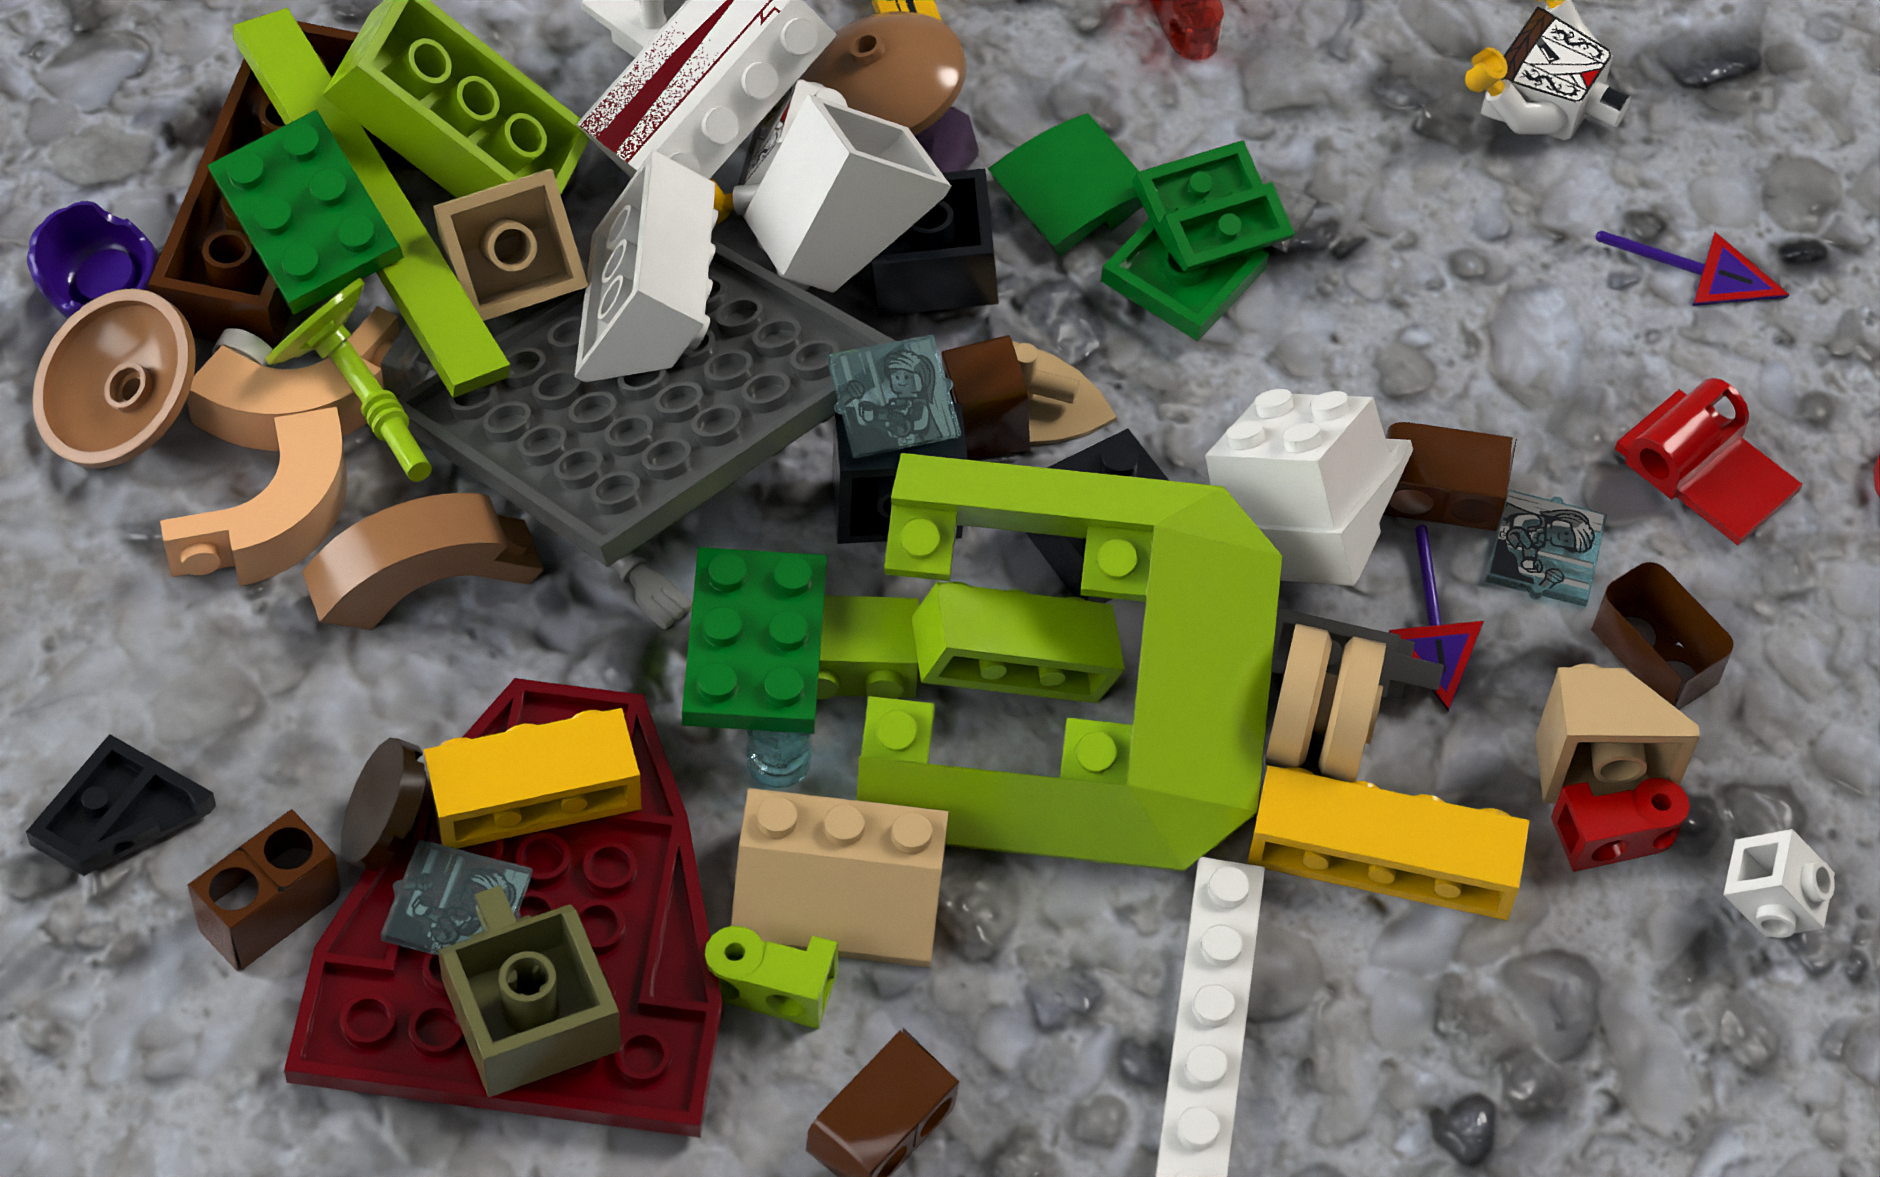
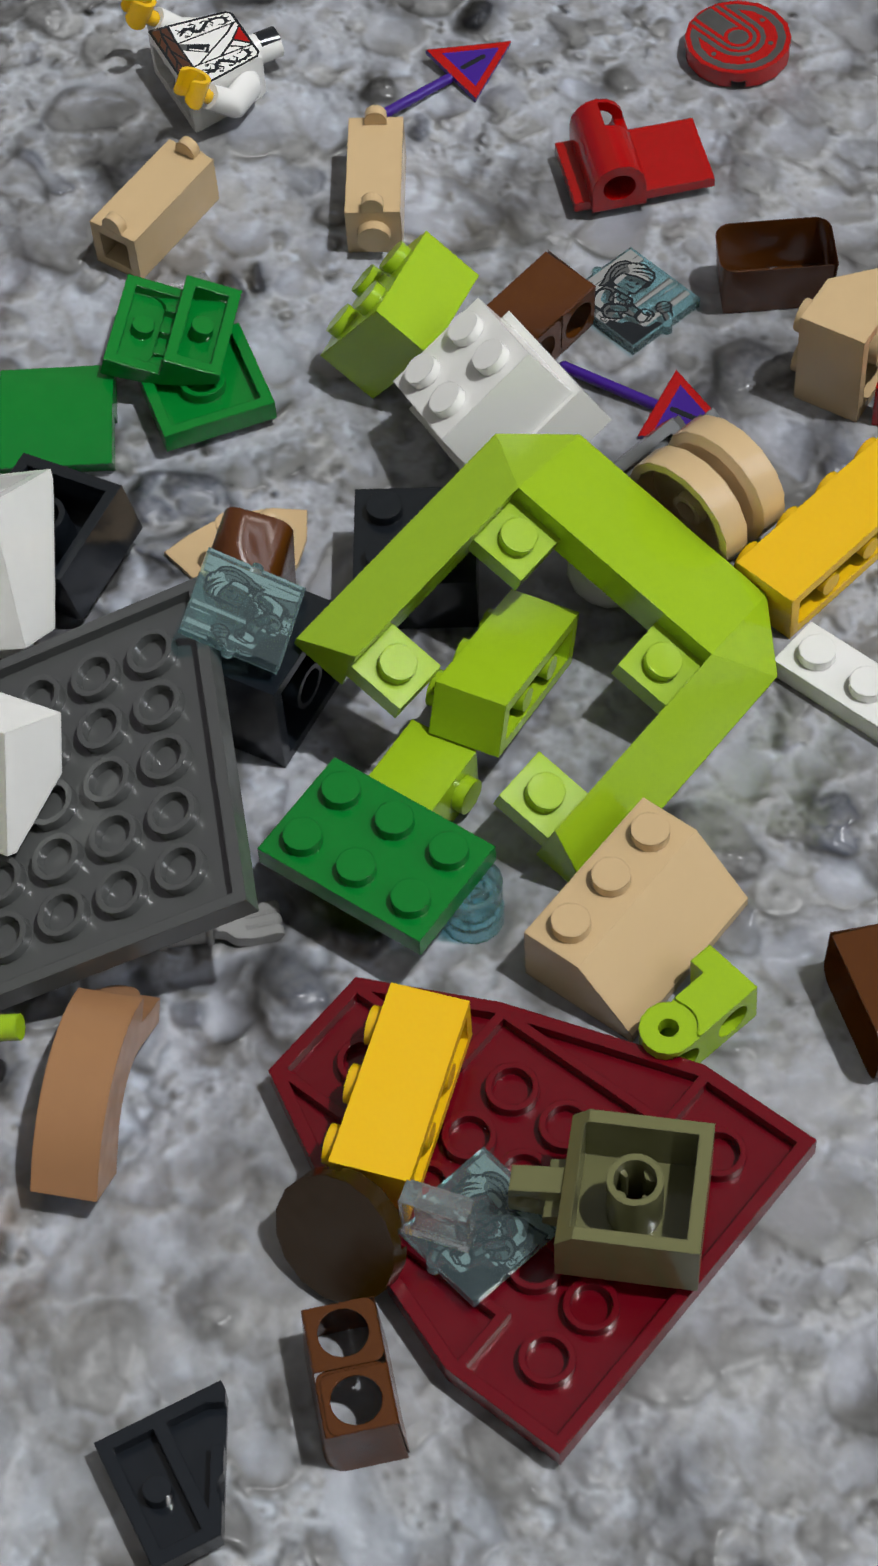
camera: 50 degrees left, 0 degrees up
none -> tan brick [90,136,219,278]
none -> lime brick [320,231,479,399]
none -> tan brick [344,105,406,253]
none -> clear tile [398,1179,477,1253]

